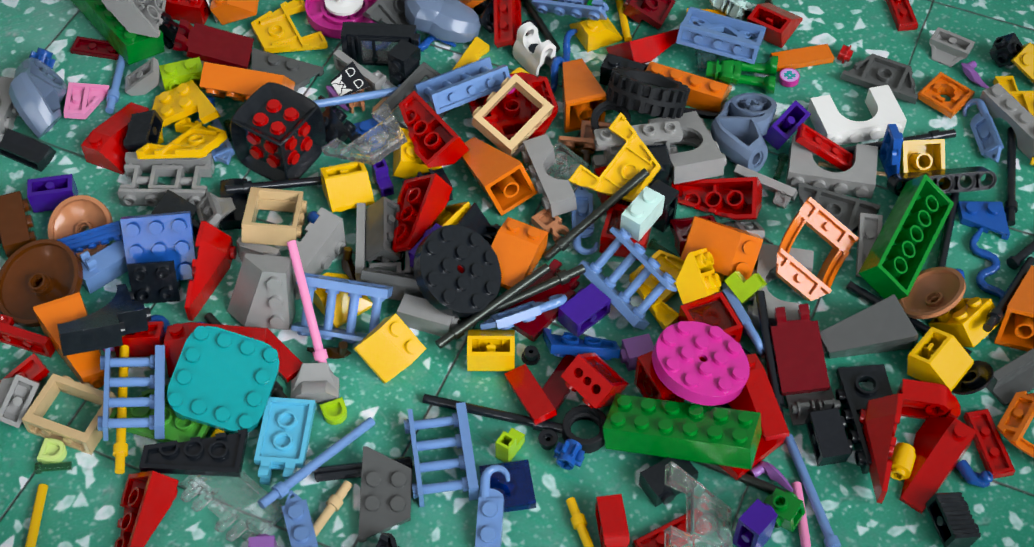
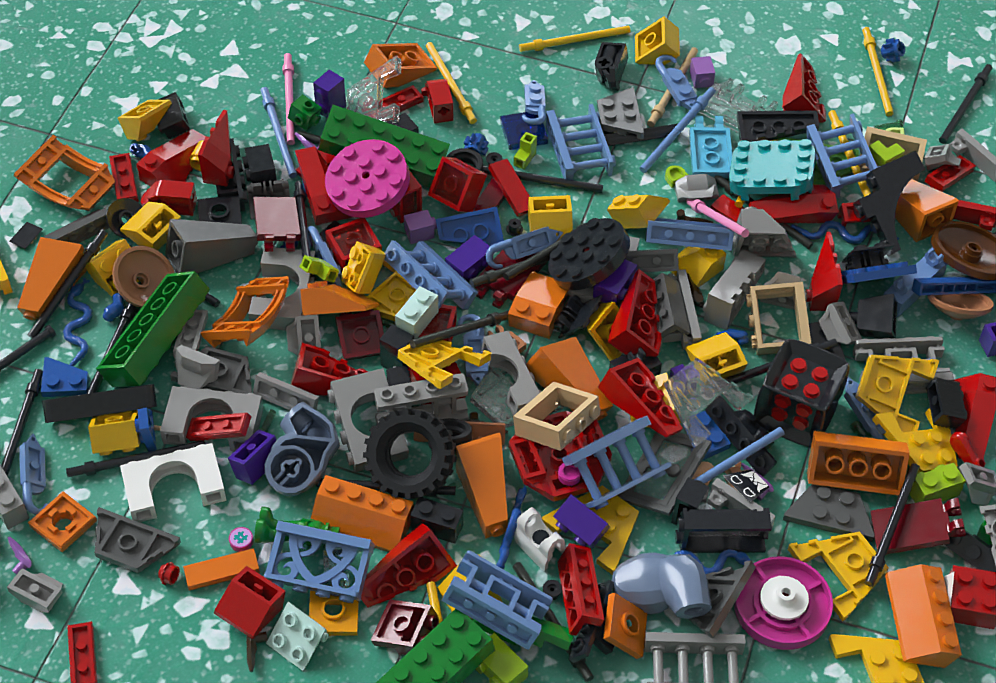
camera: 175 degrees right, 0 degrees up
none -> yellow slope [118,100,172,141]
none -> light grey slope [175,345,220,389]
none -> dark purple brick [553,494,610,549]
none -> black bar [864,463,920,587]
none -> lime piece [869,140,905,166]
none -> red piece [950,432,986,467]

